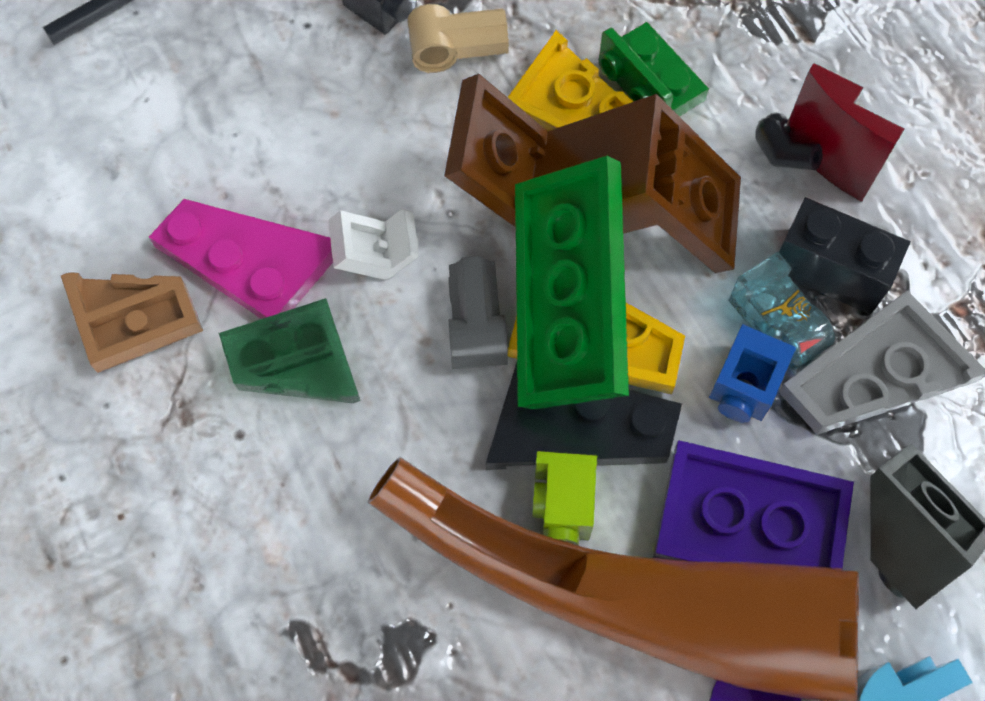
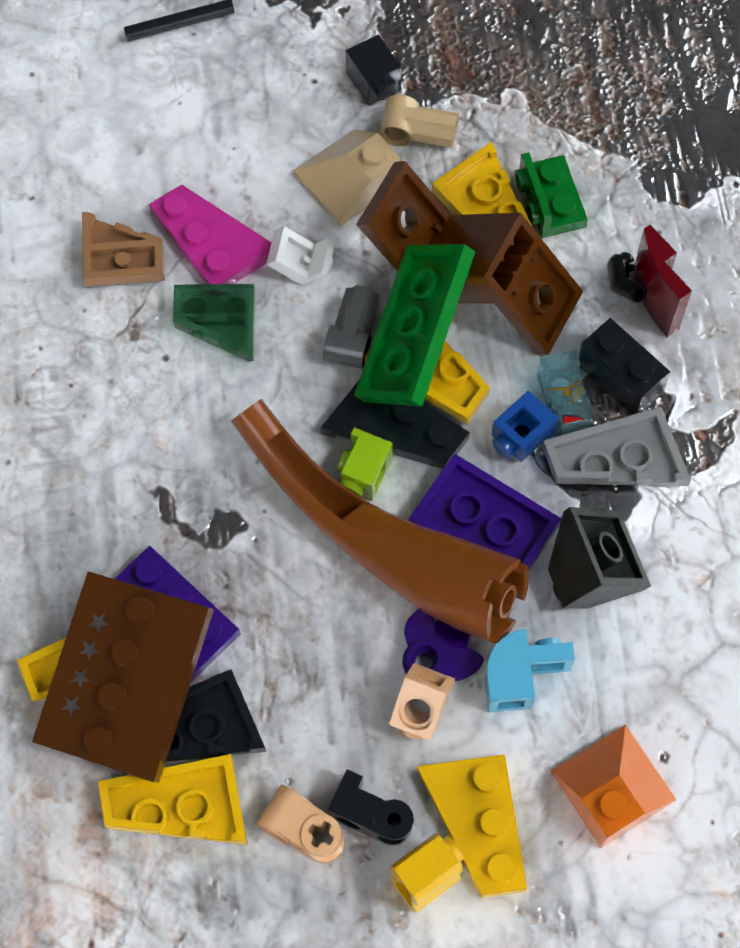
camera: 20 degrees right, 0 degrees up
none -> tan slope [294,129,402,226]

